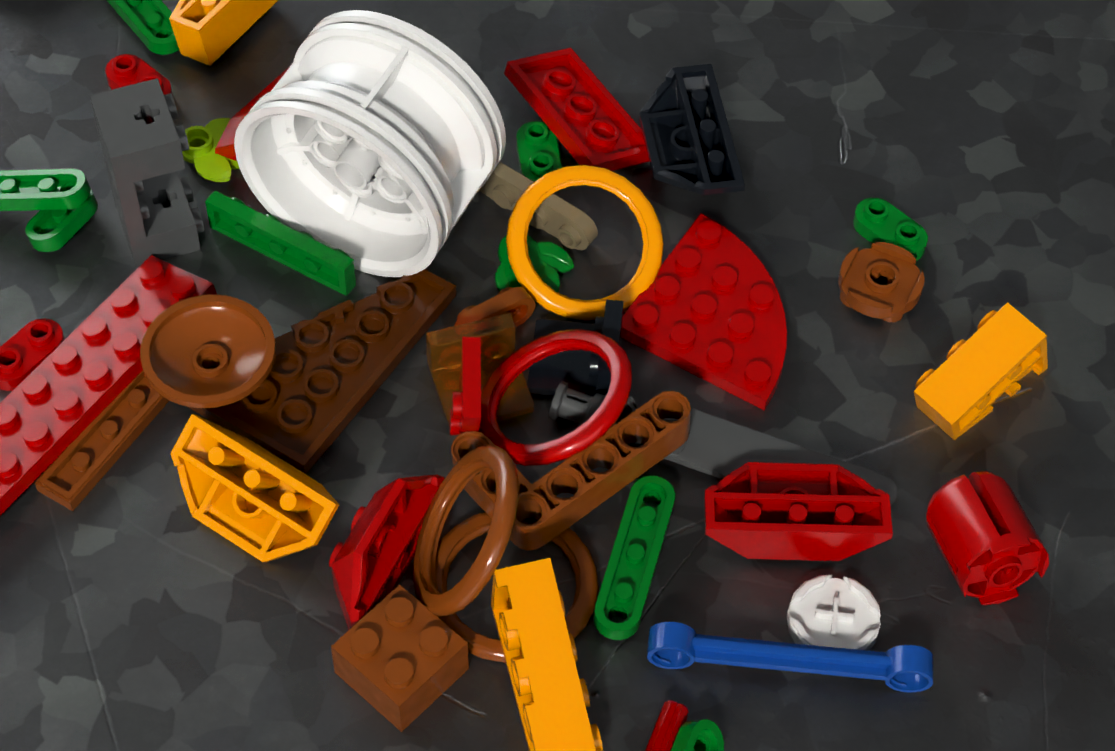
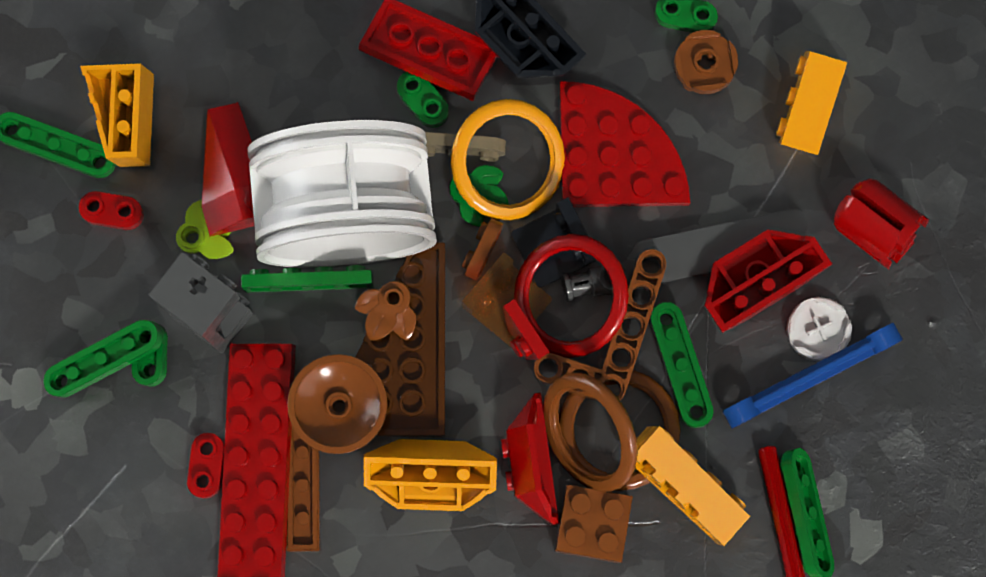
camera: 30 degrees left, 25 degrees up
none -> dark orange plate [355,281,416,340]

